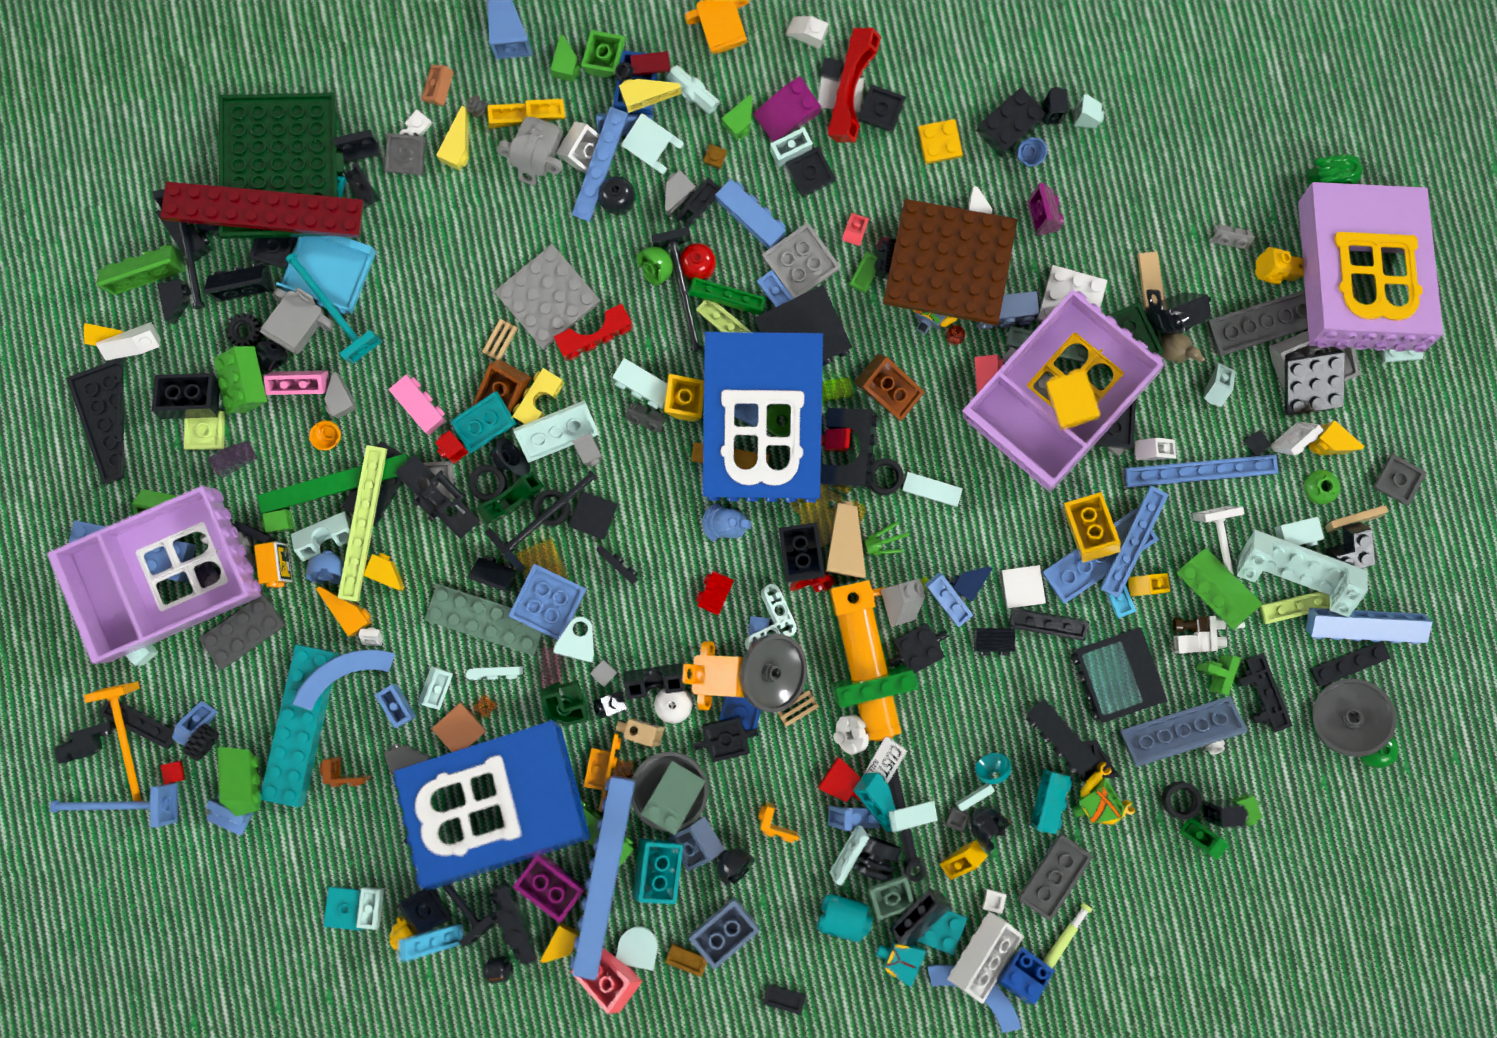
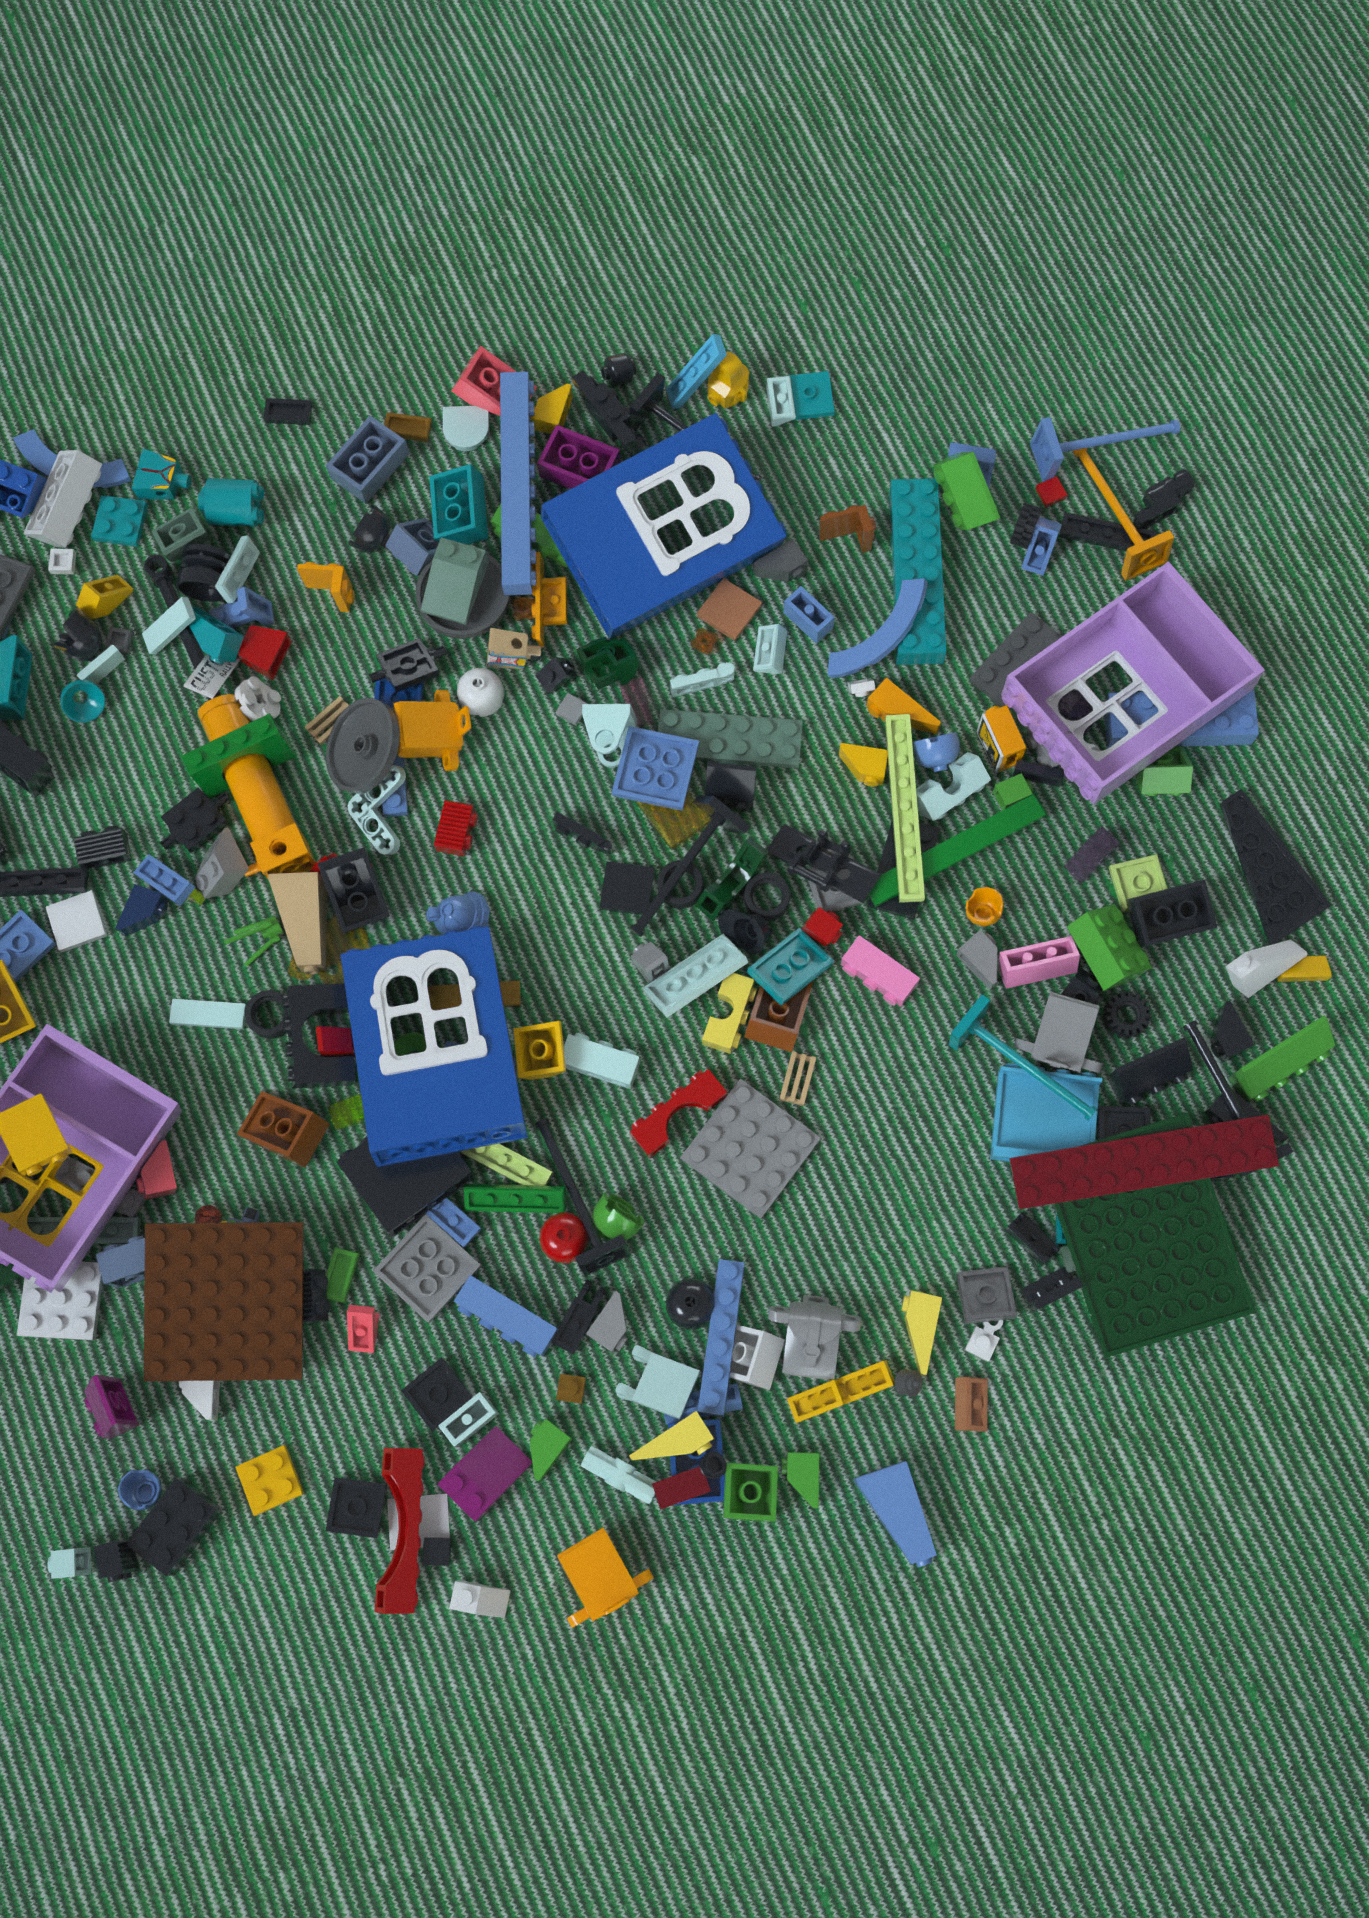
camera: 175 degrees right, 10 degrees down
black plate [396,888,451,935] -> none
black arch [624,663,685,700] -> none
dark grey hinge [626,403,666,433] -> none
black brick [889,889,952,946] -> none

